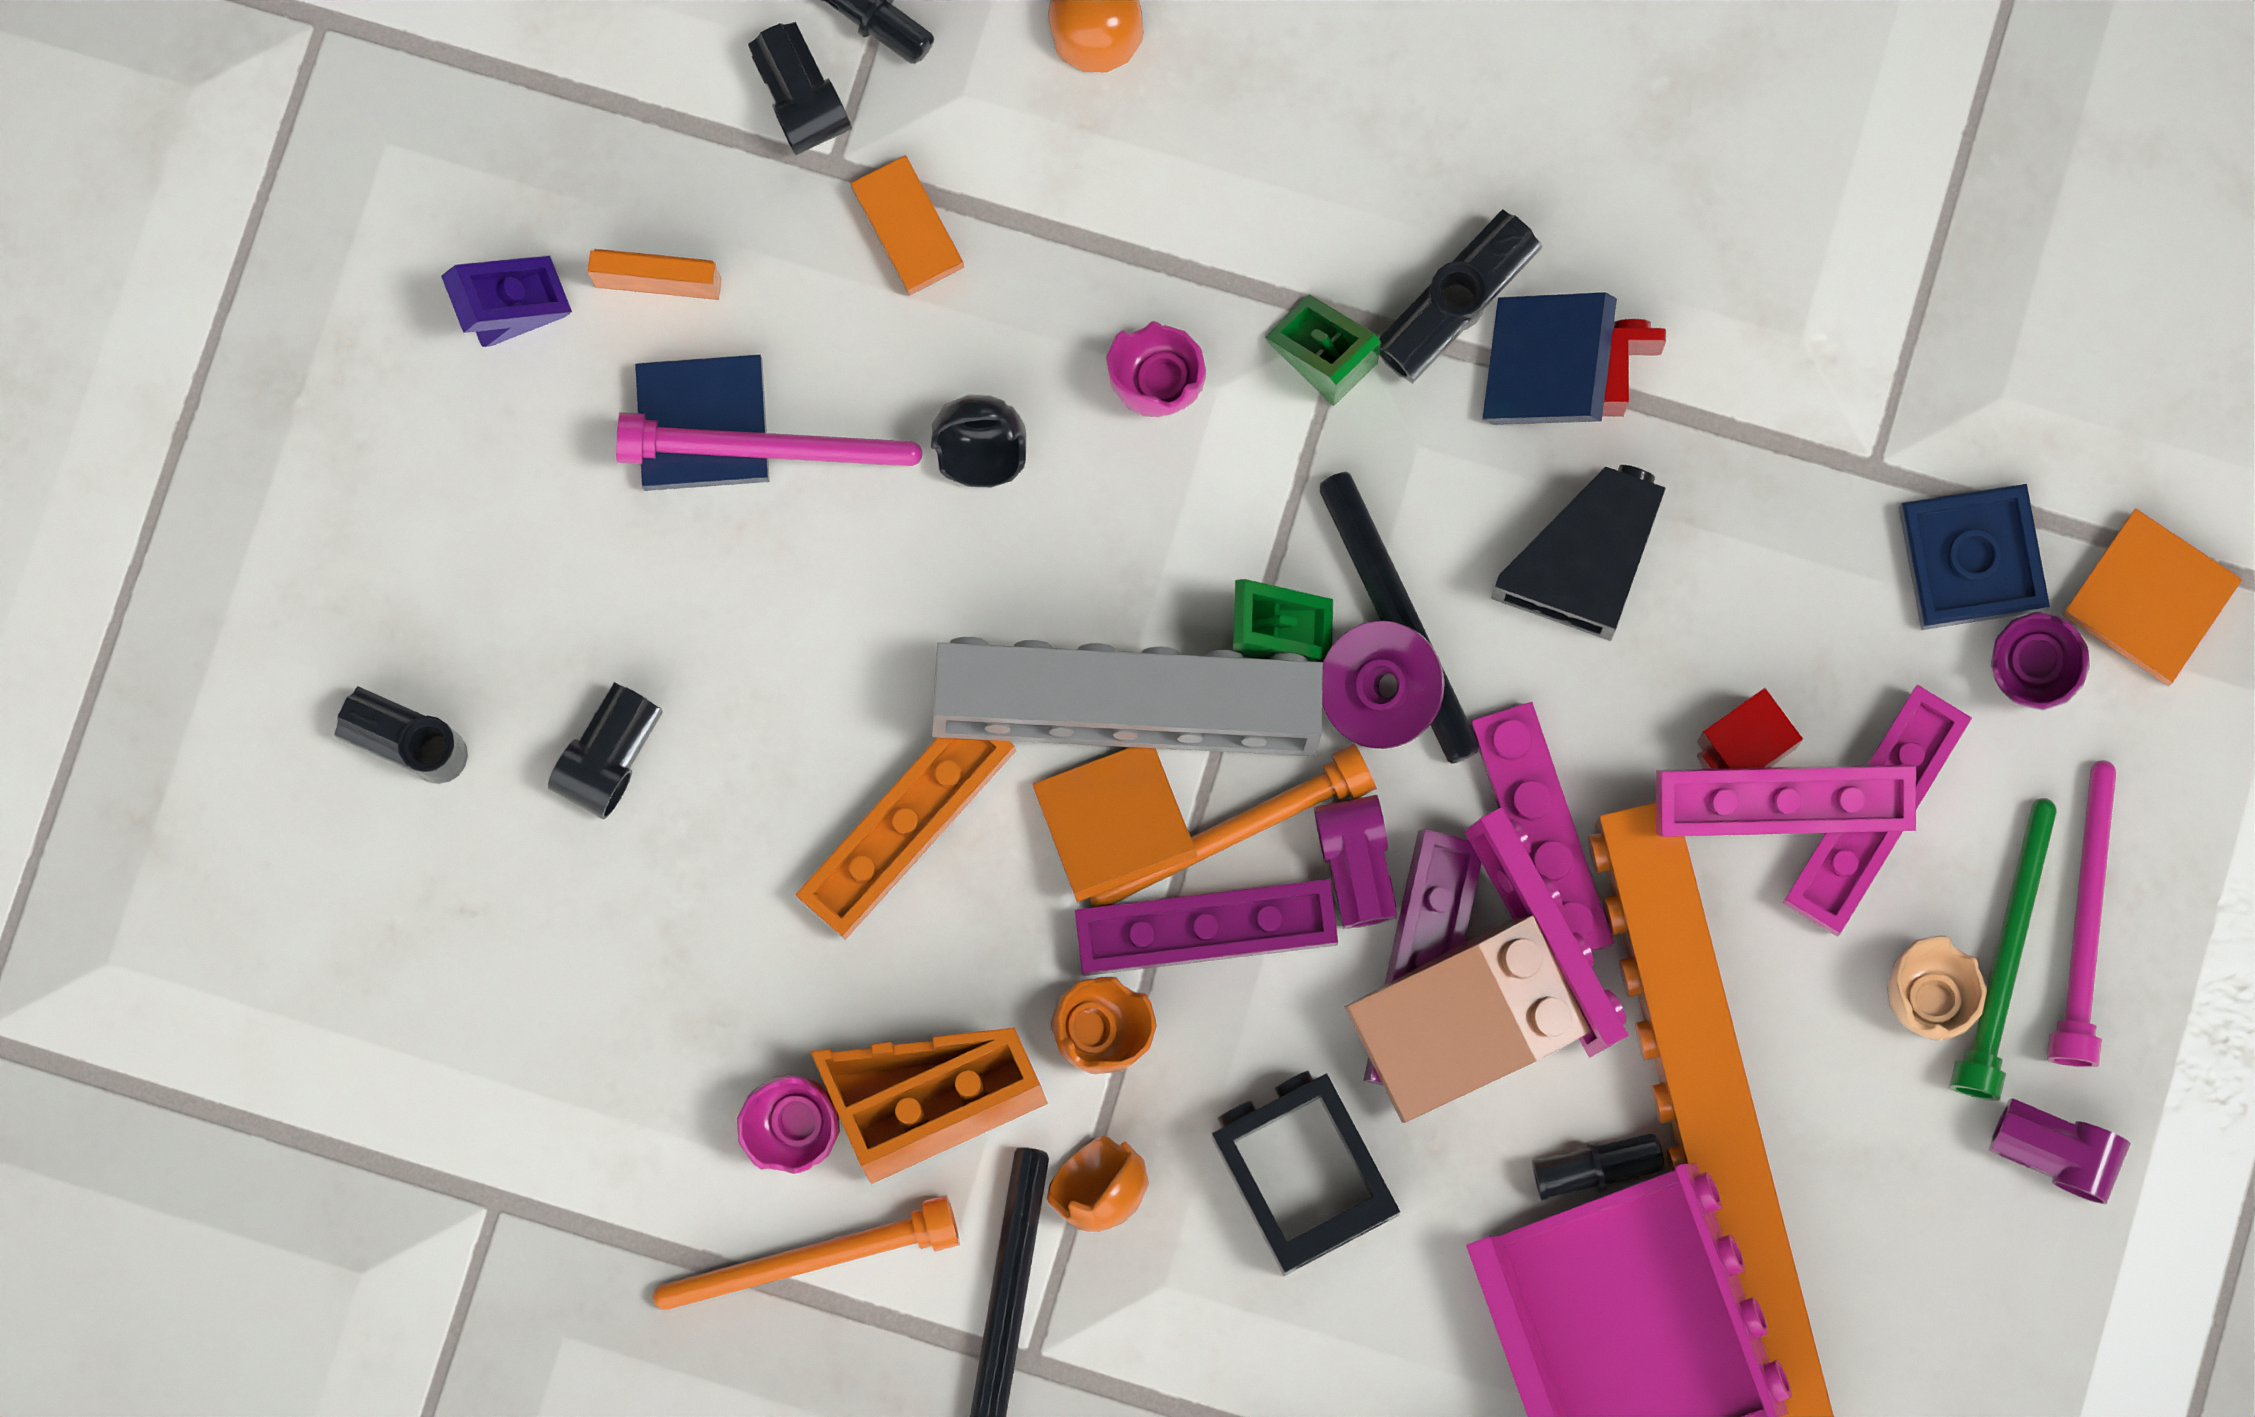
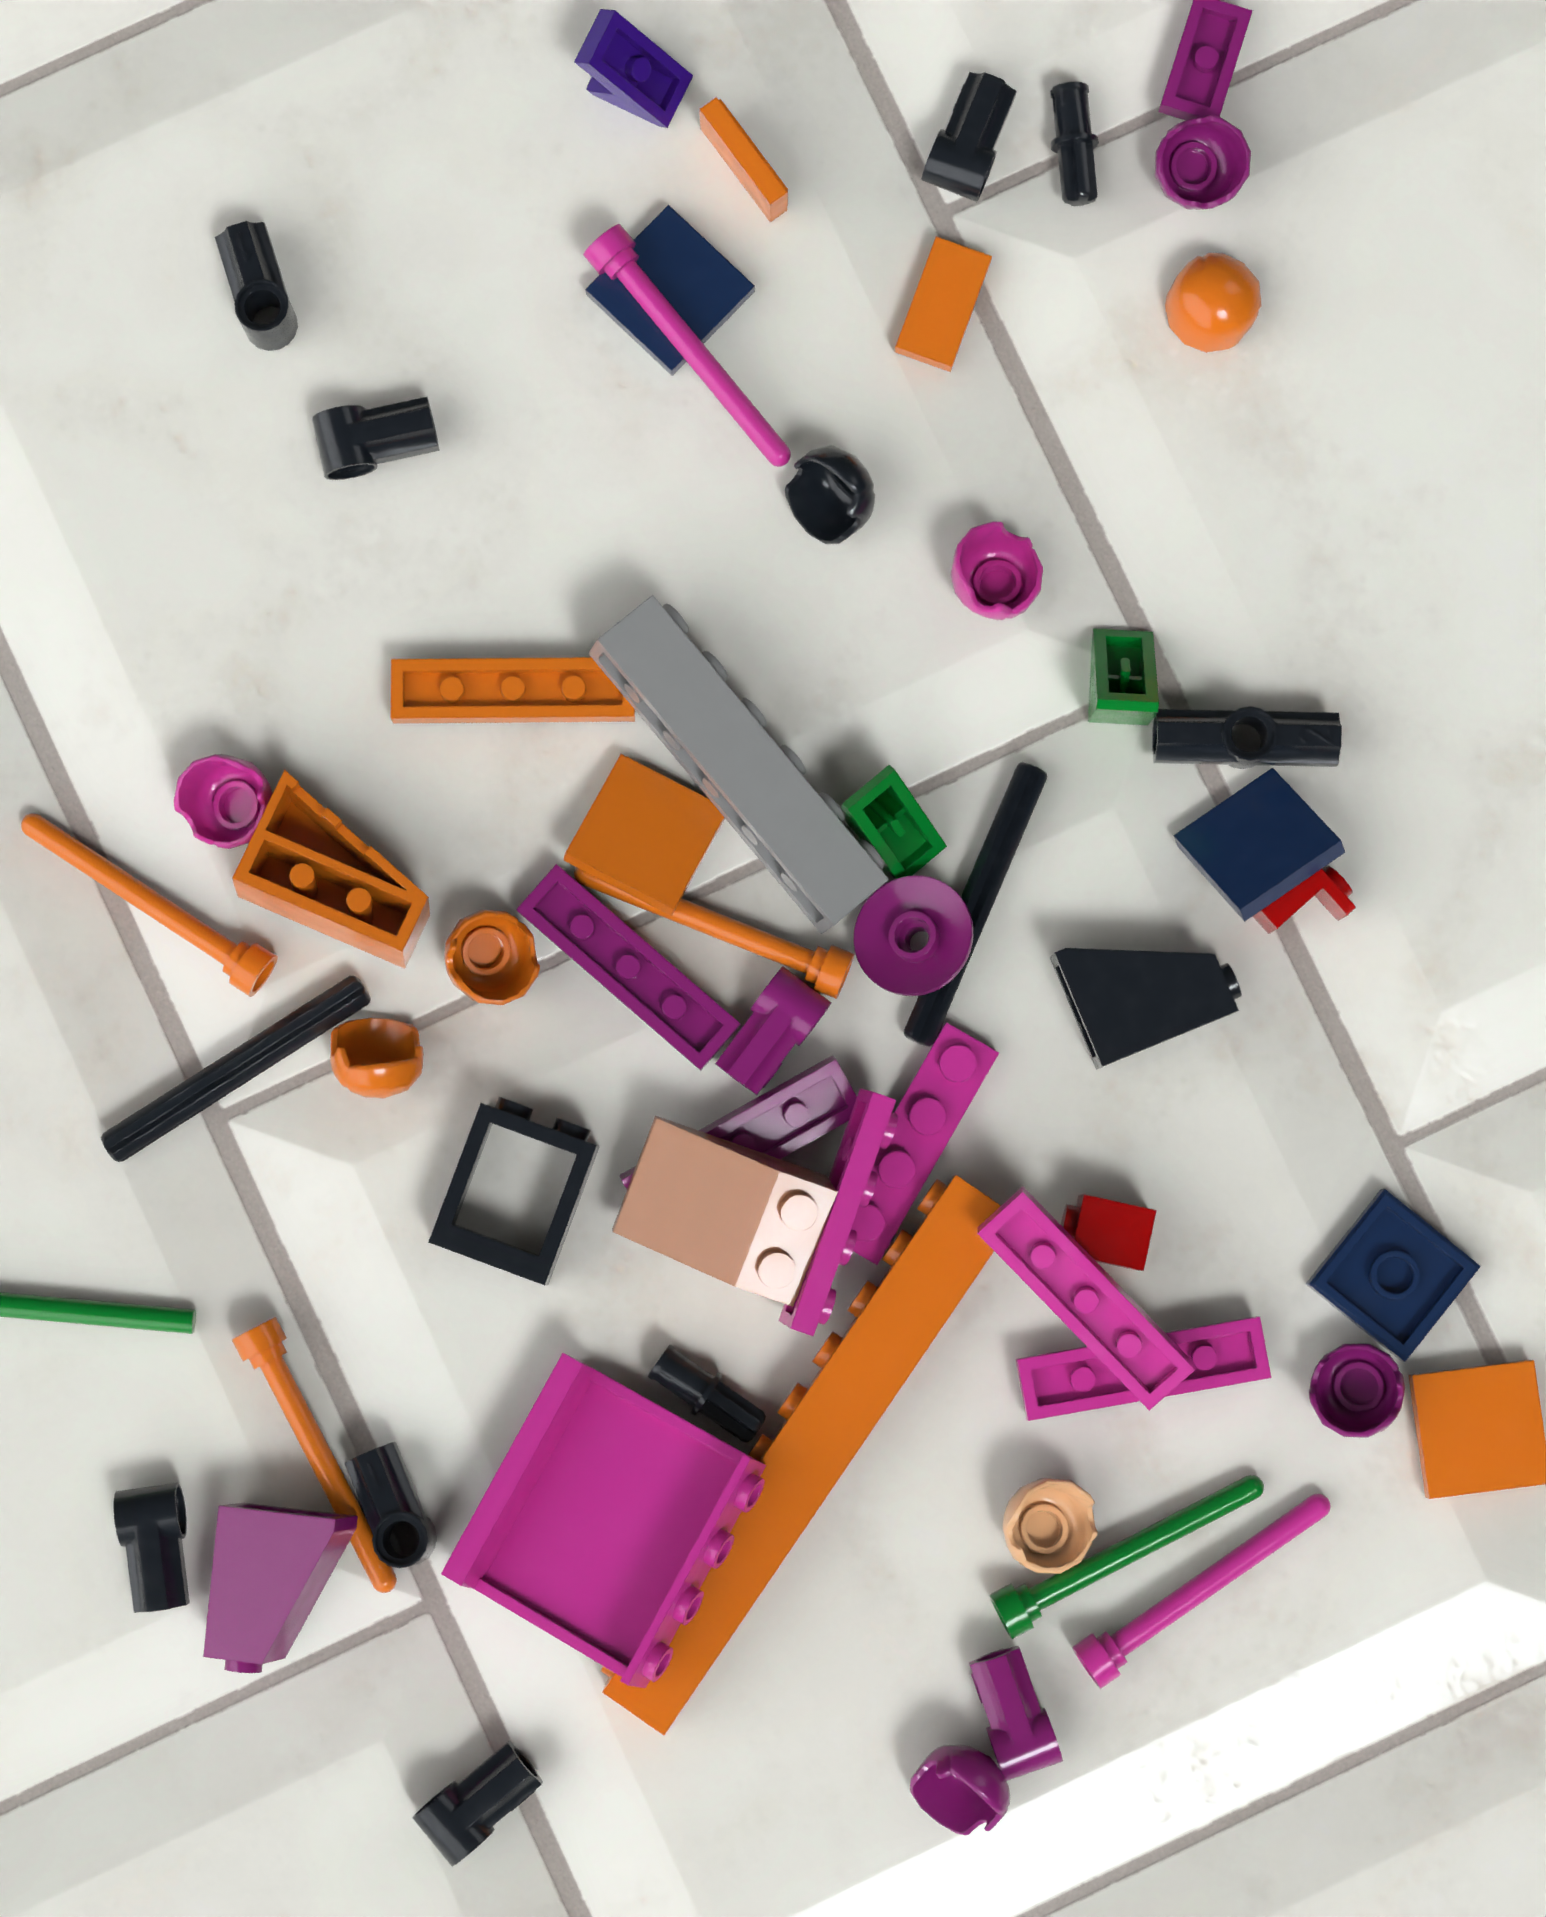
camera: 40 degrees right, 5 degrees up
none -> magenta hair [910,1745,1010,1836]

